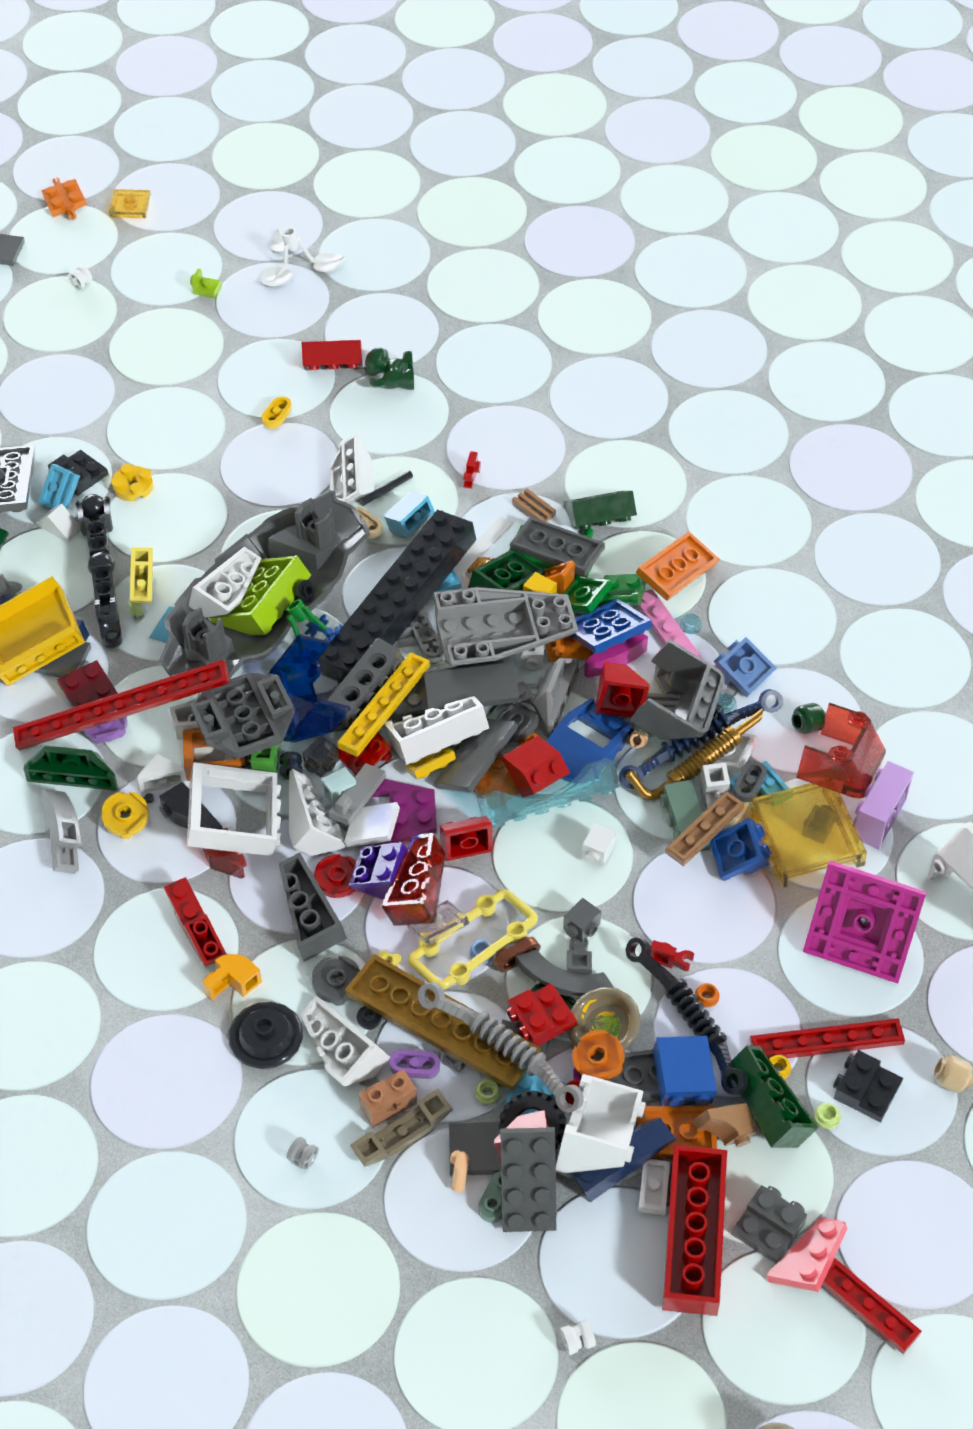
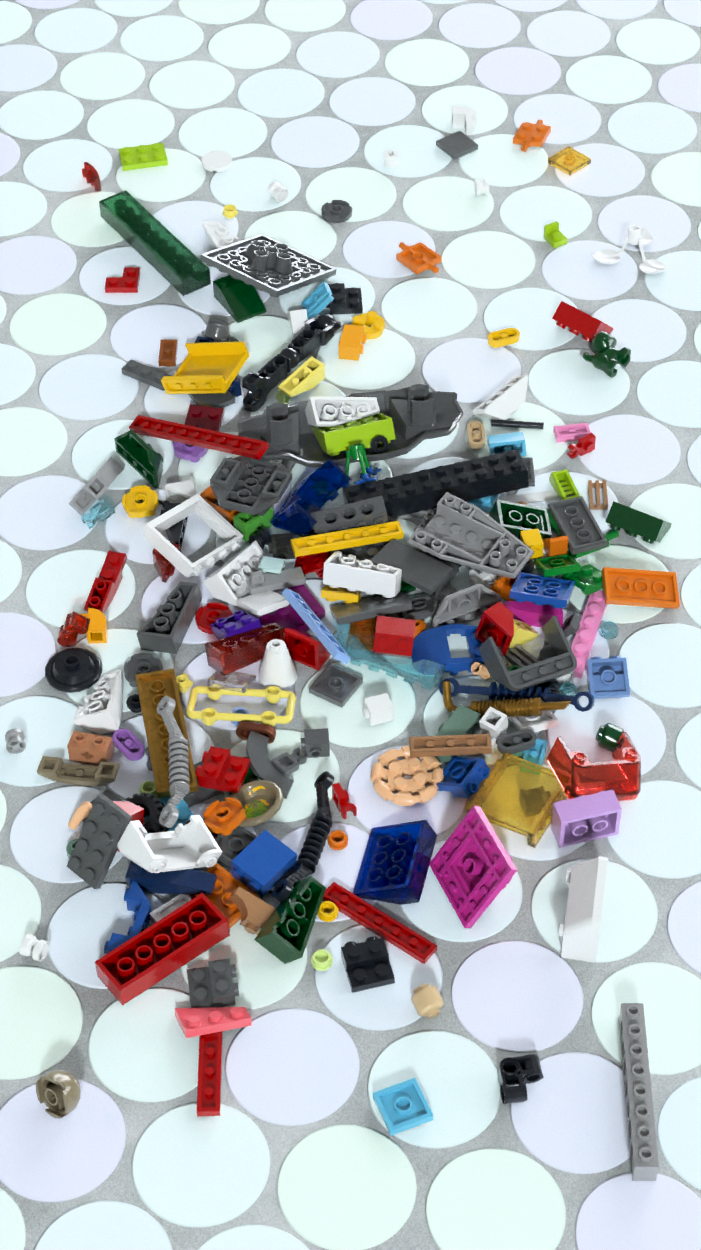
camera: 45 degrees right, 5 degrees down
none -> clear red leg [57,611,90,647]
none -> clear light blue plate [81,499,116,529]
none -> blue slope [104,881,152,954]
none -> white cone [258,639,297,690]
none -> light blue tile [282,588,351,664]
none -> flat silver tile [309,663,363,708]
none -> light orange brick [338,324,367,361]
none -> clear blue slope [353,820,437,905]
none -> light nougat plate [370,746,444,806]
none -> orange plate [396,242,442,275]
none -> lime slope [549,469,580,500]
none -> bright pink tile [553,423,591,443]
none -> dark grey plate [562,613,581,638]

